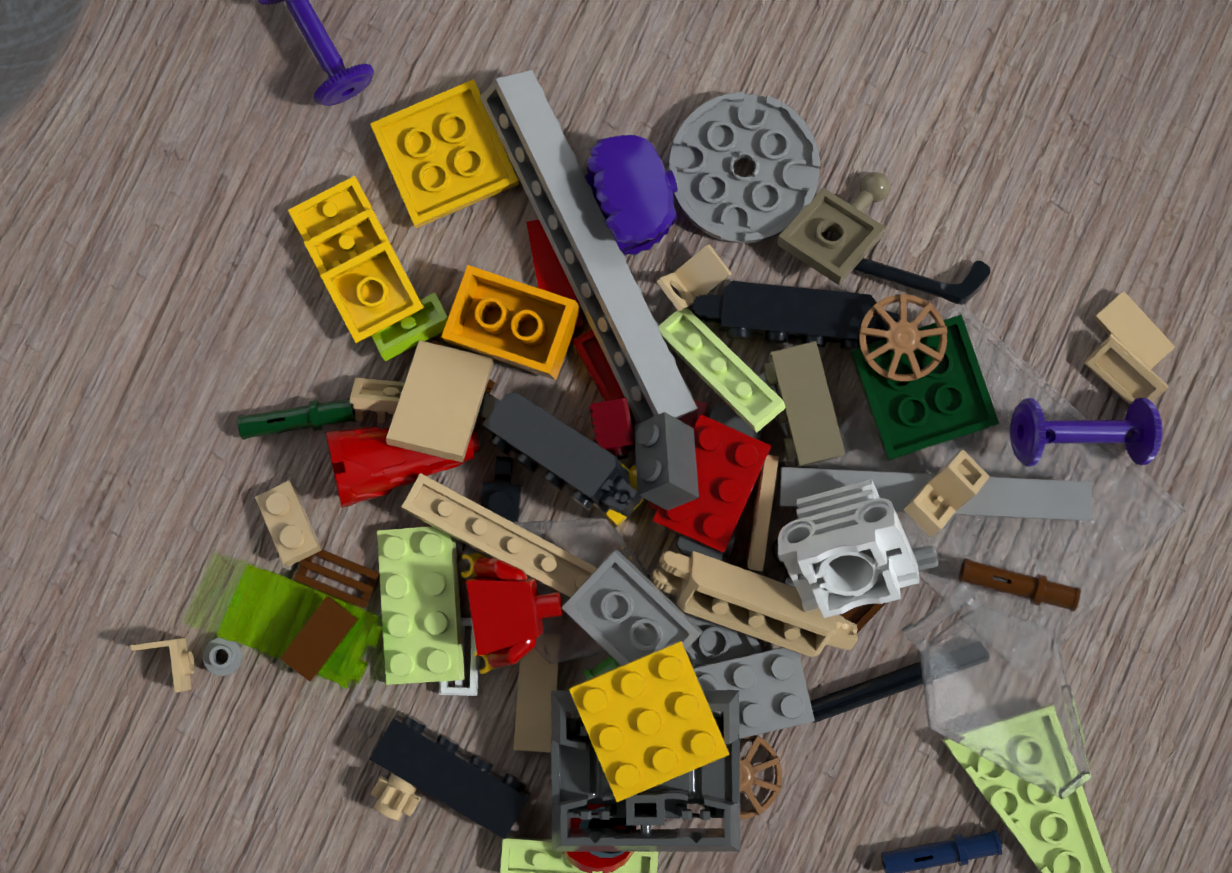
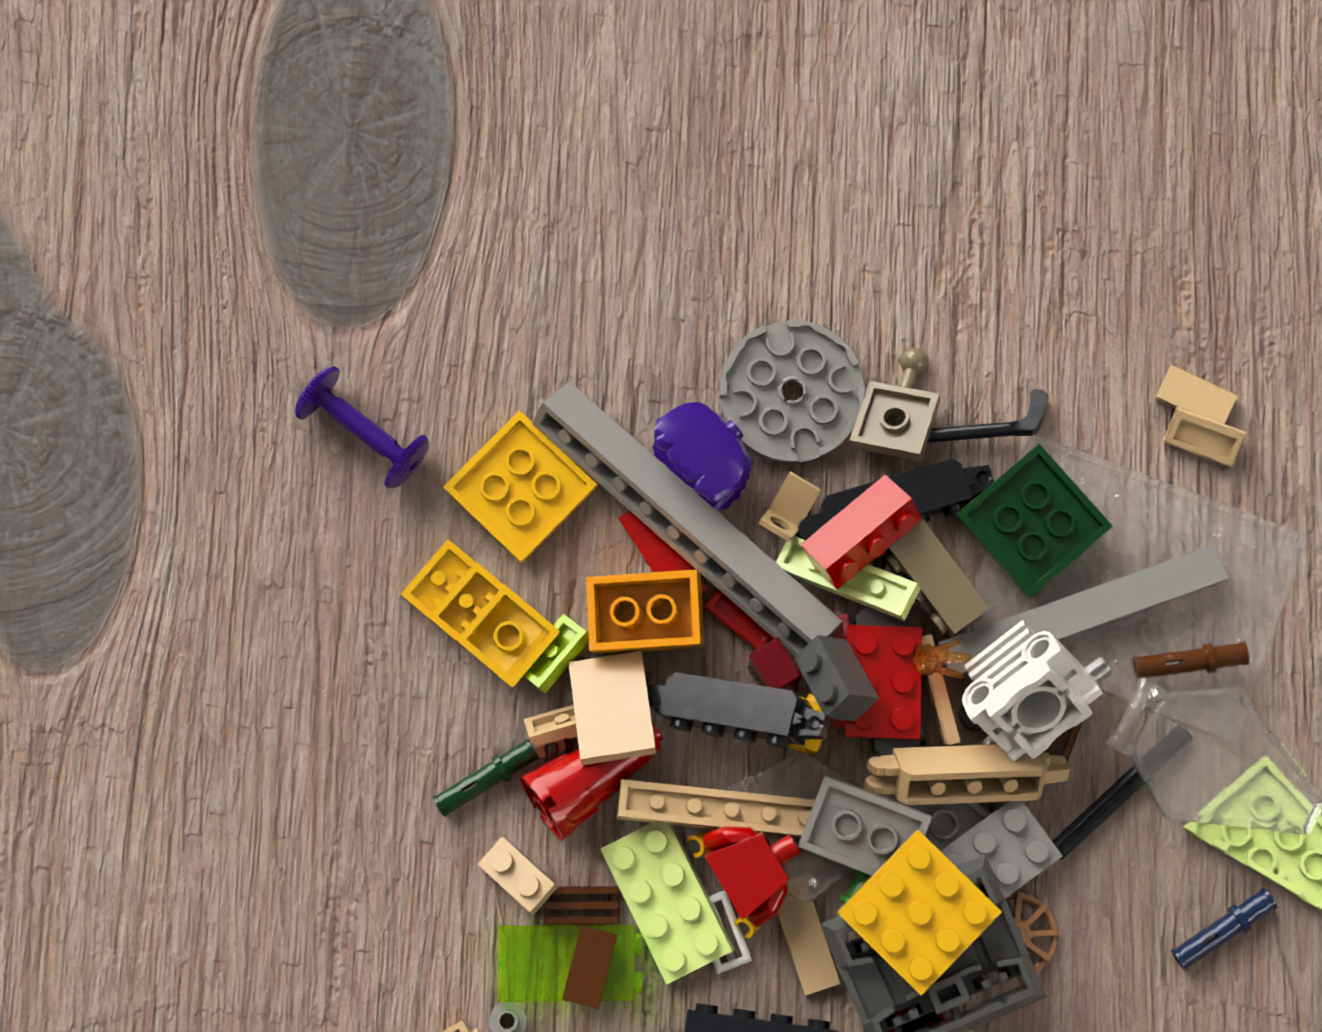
camera: 20 degrees left, 5 degrees down
black plate [481,456,522,524] -> none
medium nougat wheel [859,294,948,381] -> none
tan slope [903,449,990,538] -> none
dark purple hose [1010,398,1163,466] -> none
none -> brick [800,475,922,590]
none -> clear orange piece [913,639,970,679]

